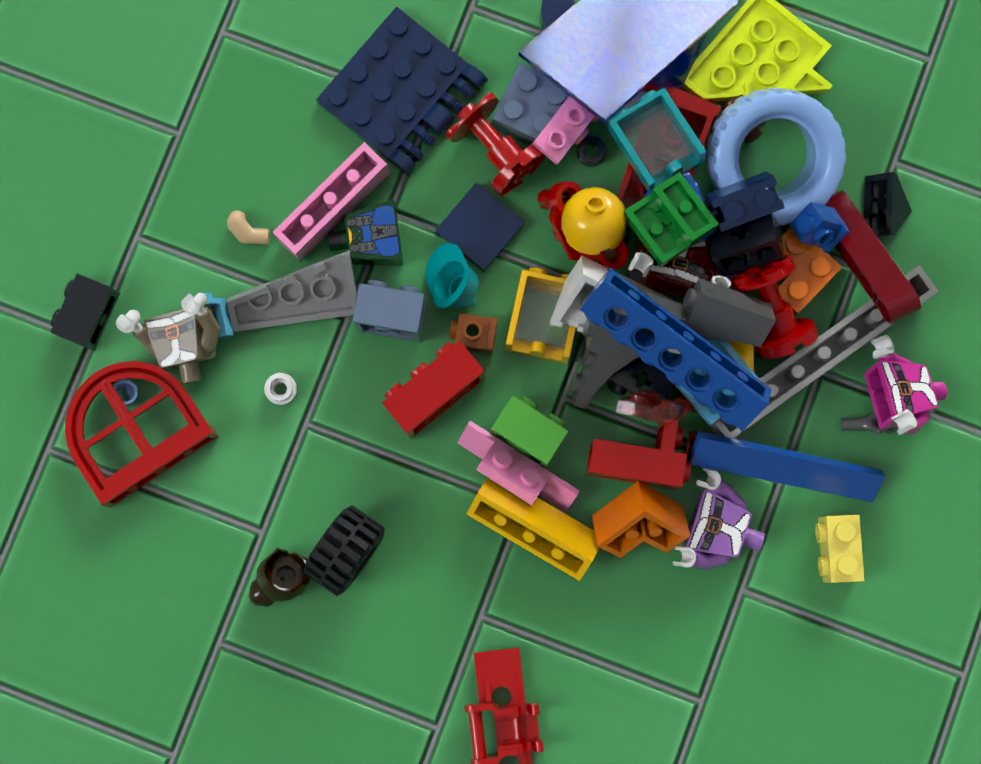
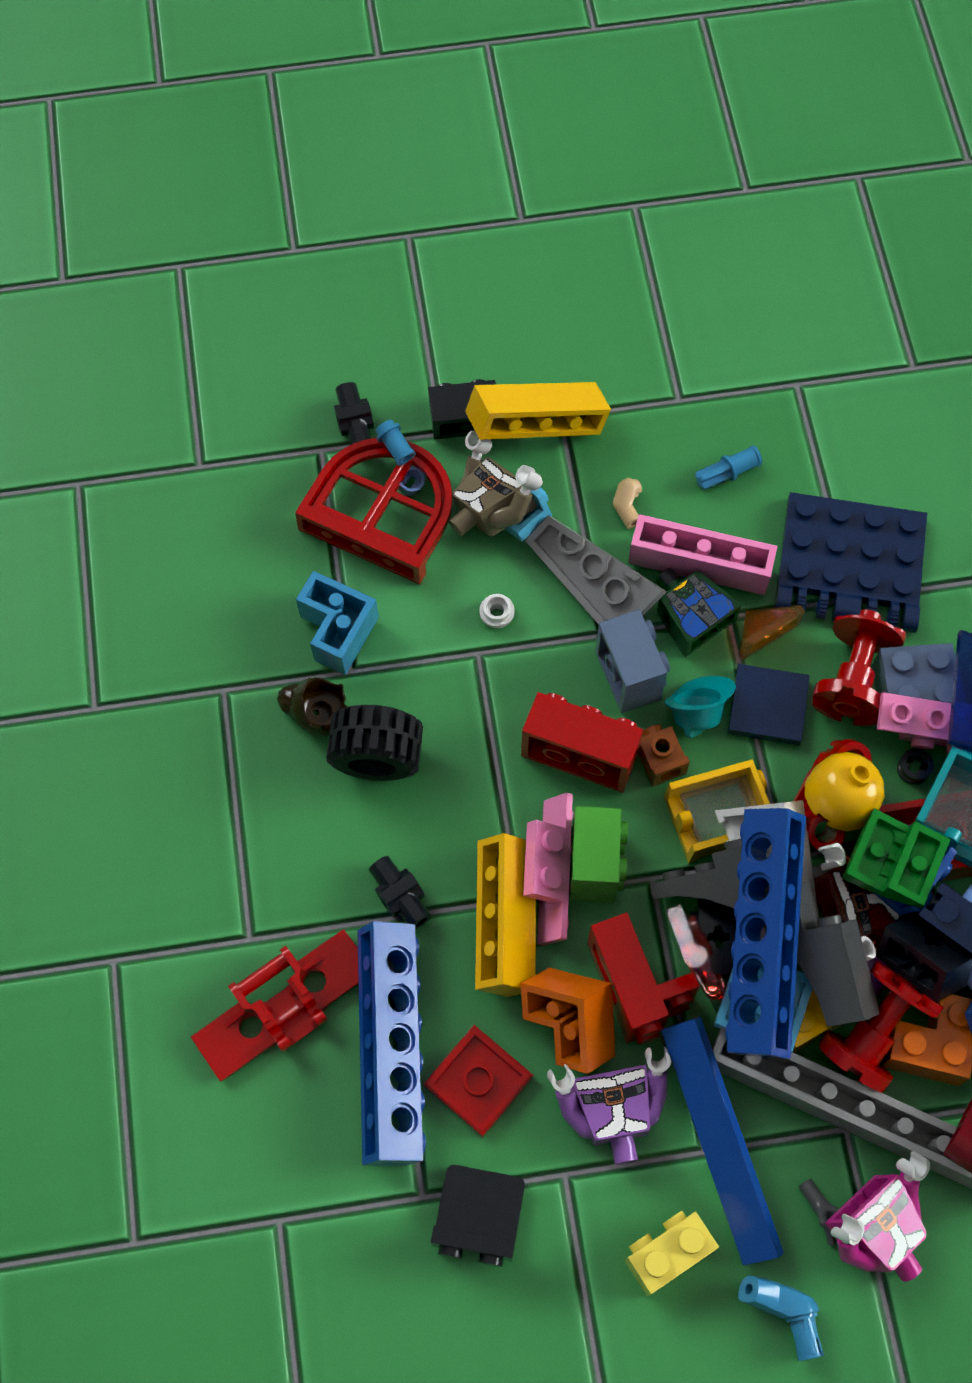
camera: 60 degrees right, 15 degrees down
none -> dark azure brick [296,571,379,675]
none -> black axle [334,382,374,445]
none -> brick [357,921,426,1166]
none -> black axle [369,856,431,929]
none -> dark azure pin [375,420,416,466]
none -> red tile [423,1025,533,1138]
none -> black bracket [431,1165,525,1267]
none -> yellow brick [465,382,611,440]
none -> dark azure axle [695,445,762,490]
none -> clear orange slope [738,605,805,660]
none -> dark azure arm [738,1275,824,1361]

